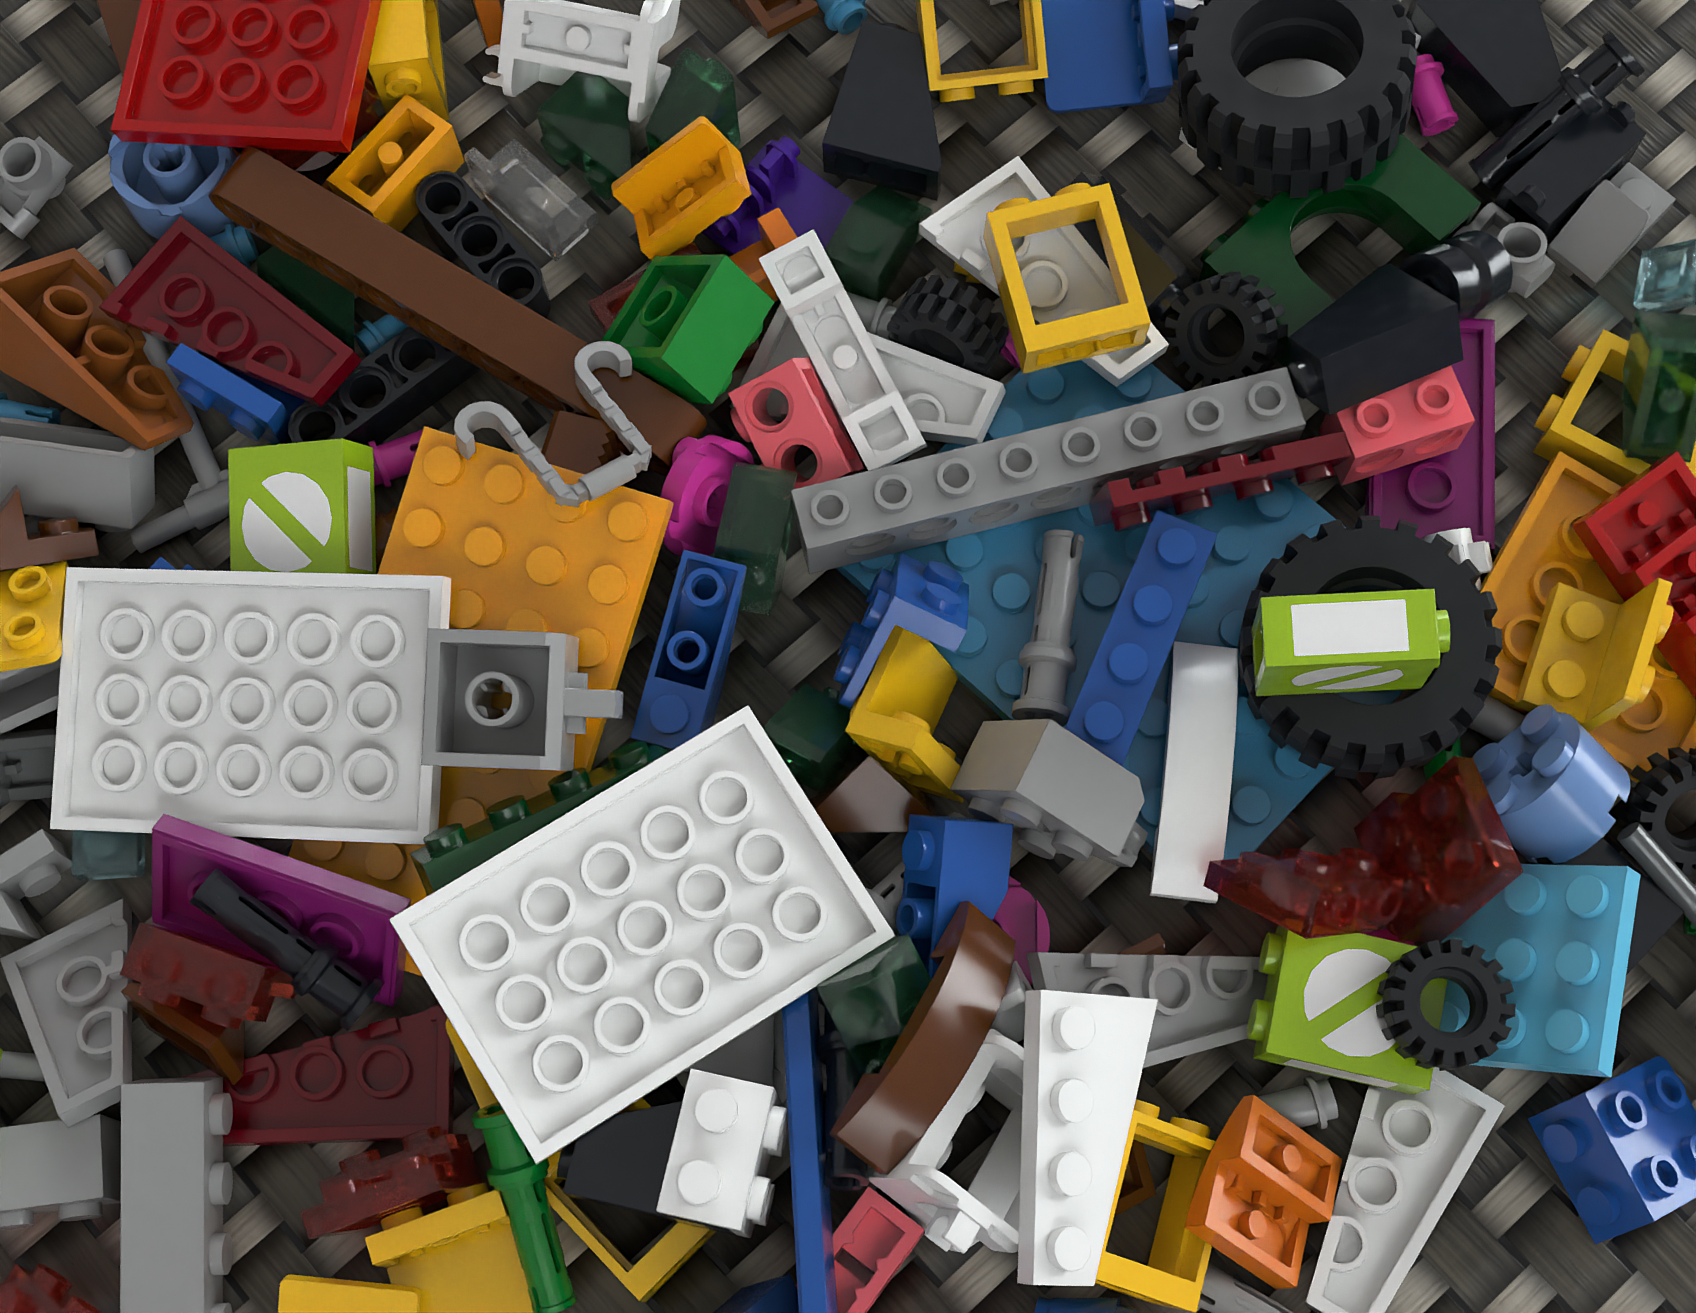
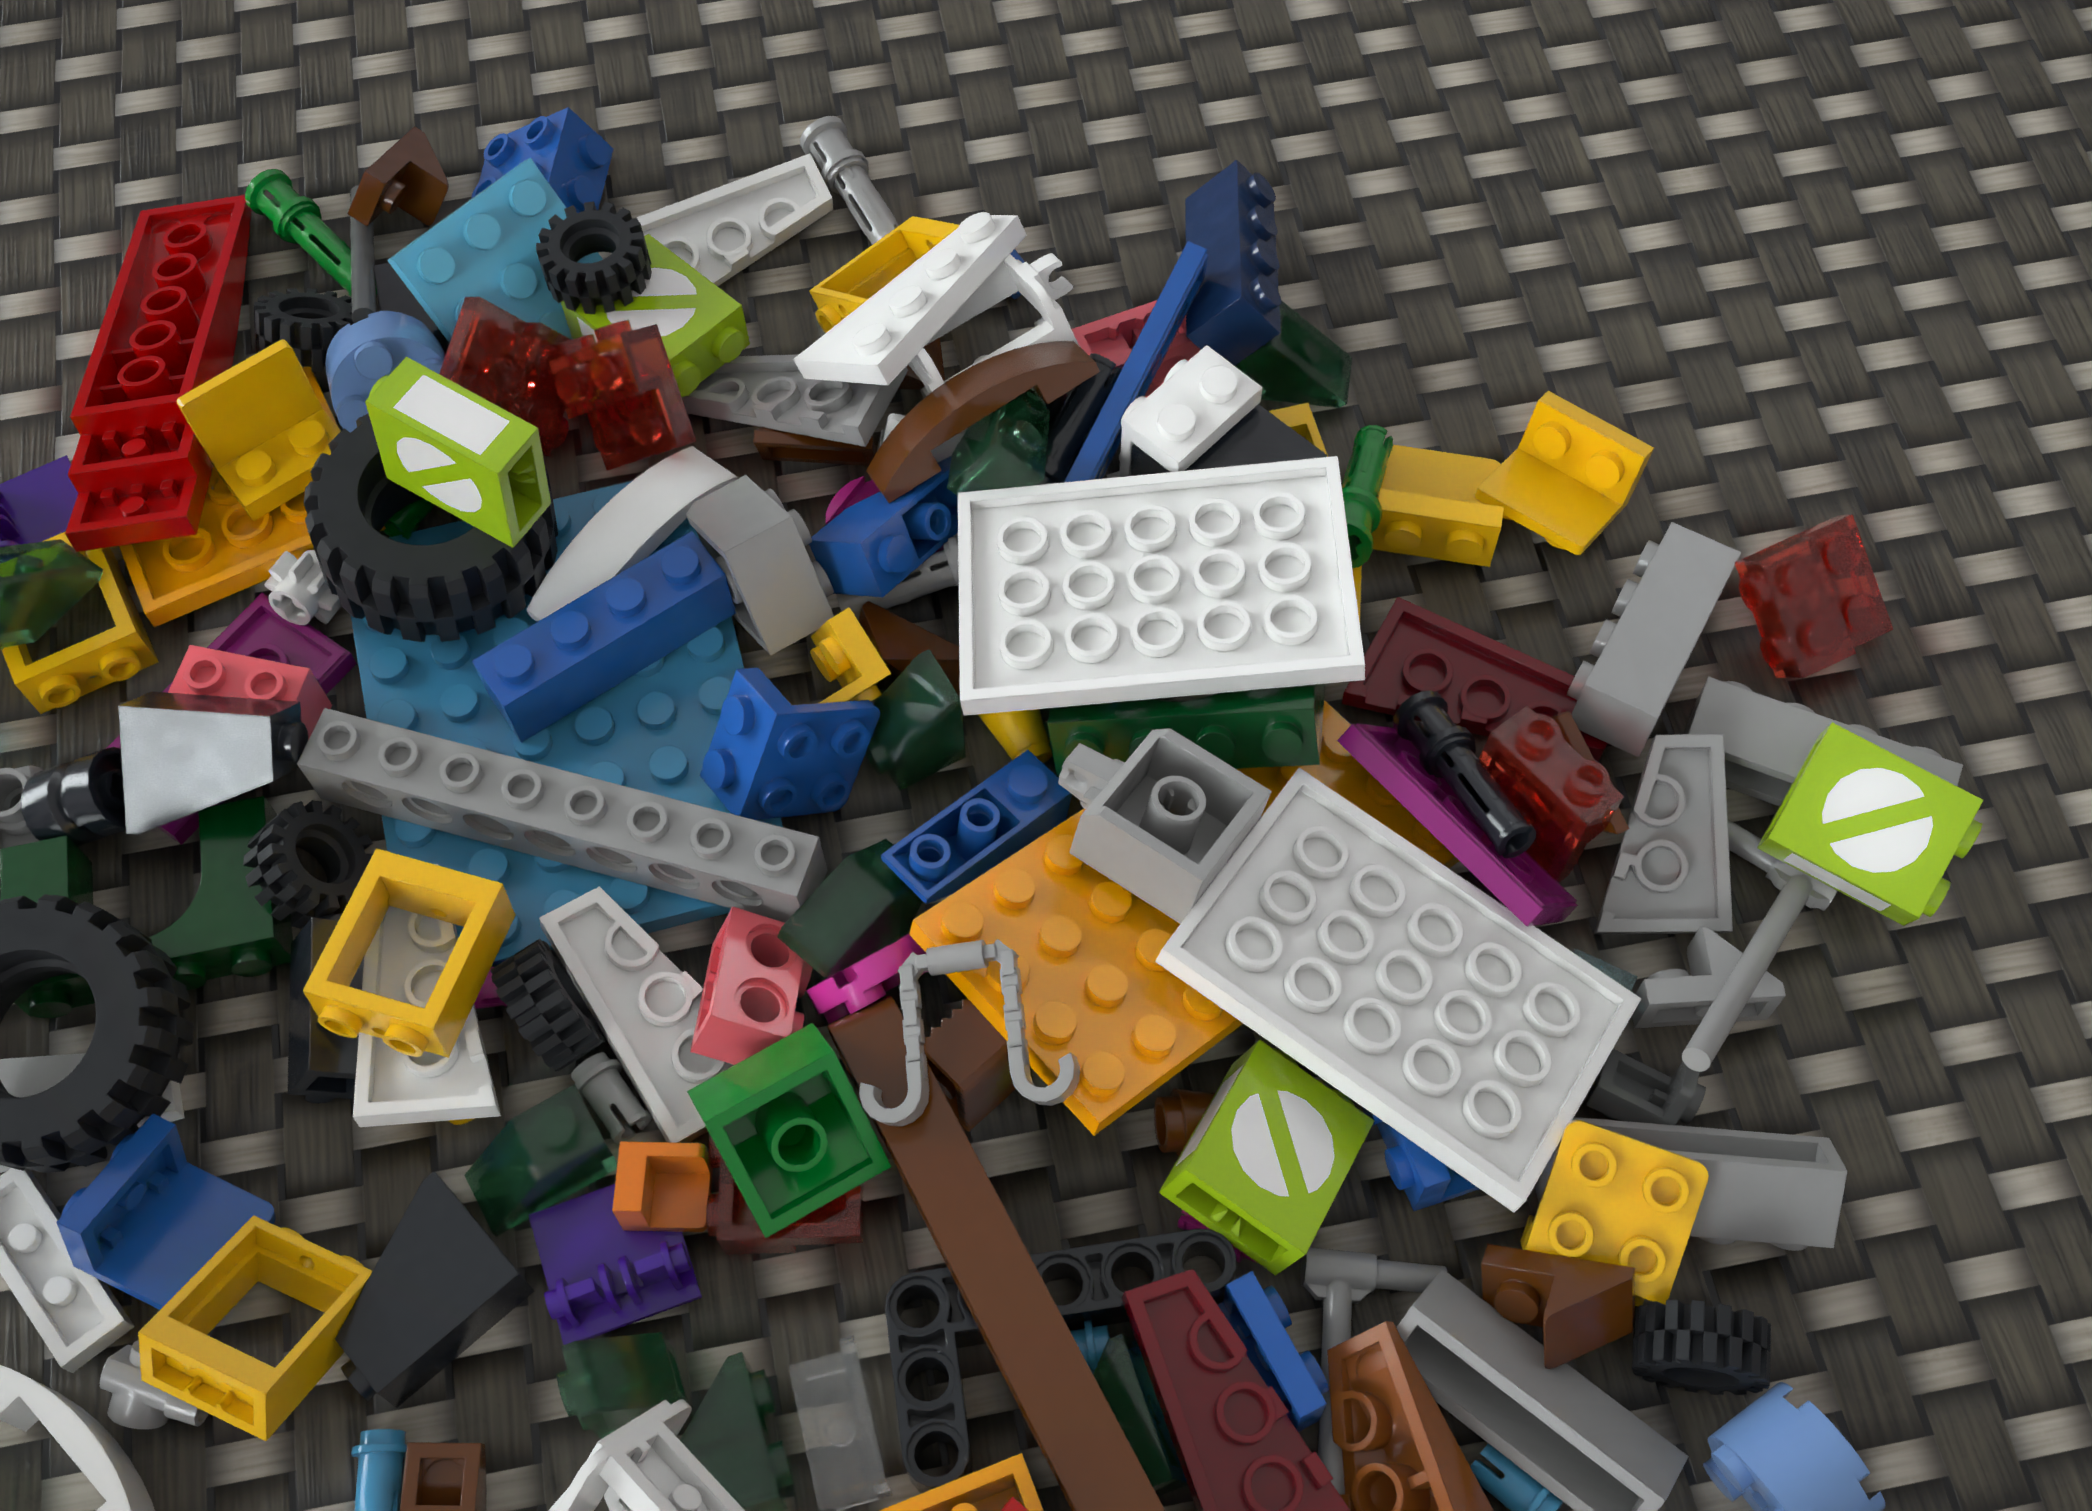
camera: 150 degrees left, 10 degrees down
clear red plate [301,1126,482,1239] -> none
dark pink pin [368,426,430,488] -> none
light orange bracket [611,116,752,261] -> none
white slope [758,229,927,471] -> none
light grey pin [1011,529,1085,726] -> none
dark red wing [1089,431,1352,532] -> none
orange slope [1184,1095,1342,1290] -> none
light grey pin [1258,1075,1338,1130] -> none

